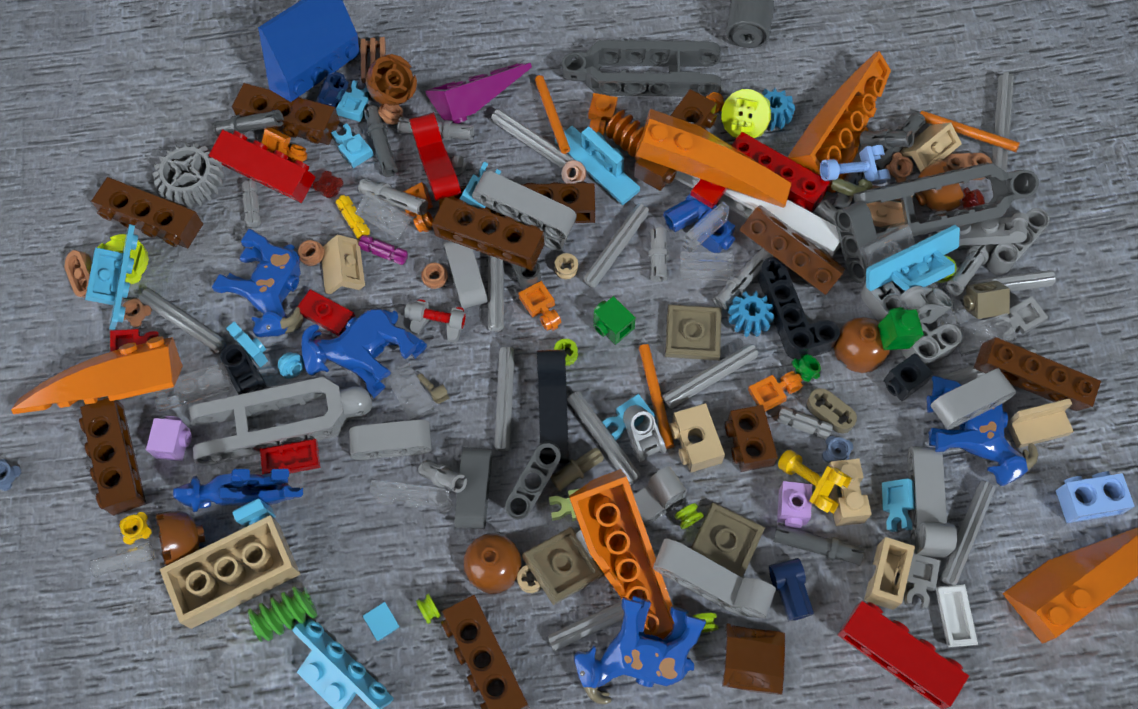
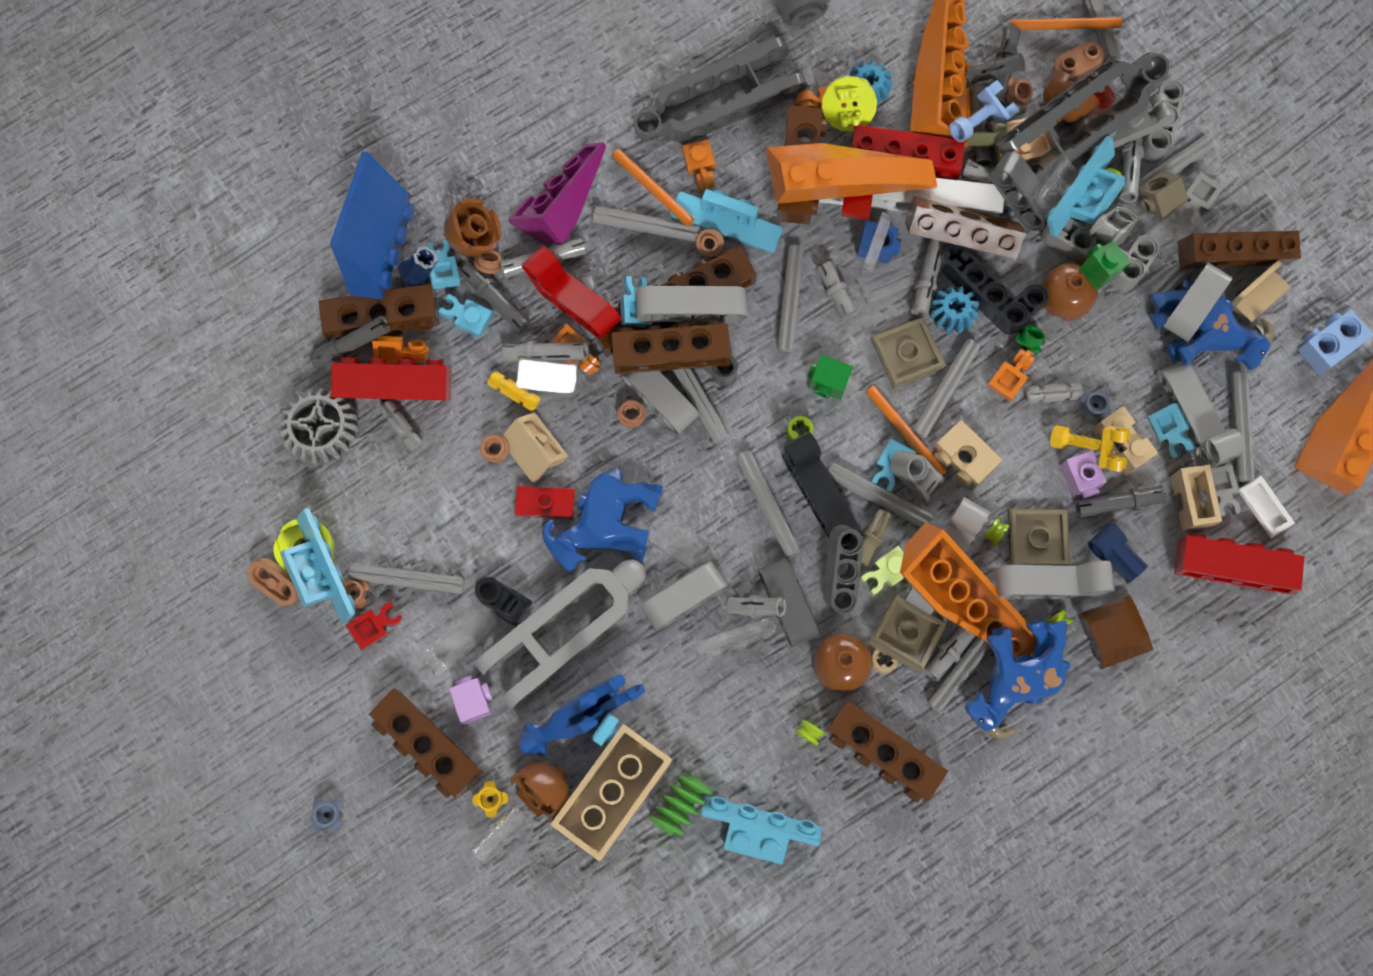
camera: 30 degrees left, 10 degrees up
orange wedge [11,336,183,414] -> none
reddish brown brick [91,177,203,249] -> none
blue animal [212,229,304,337] -> none
medium azure plate [226,321,268,368] -> none
red plate [260,439,321,475] -> none
medium azure plate [278,352,304,379] -> none
clear red plate [313,171,344,198] -> none
magenta axle [358,235,408,265] -> none
nougat tile [361,37,386,83] -> none
medium azure piece [363,602,400,641] -> none
light grey piece [405,299,466,343] -> none
dark tan hand [417,373,450,404] -> none
orange plate [518,281,562,331] -> none
tan bush [554,253,578,279] -> none
orange piece [606,110,645,161] -> none
blue piece [663,193,719,232] -> none
reddish brown brick [724,405,778,472] -> none
dark tan beam [807,388,857,434] -> none
black brick [884,353,934,402] -> none
tan panel [900,122,962,173] -> none
none -> light grey pin [924,626,976,682]

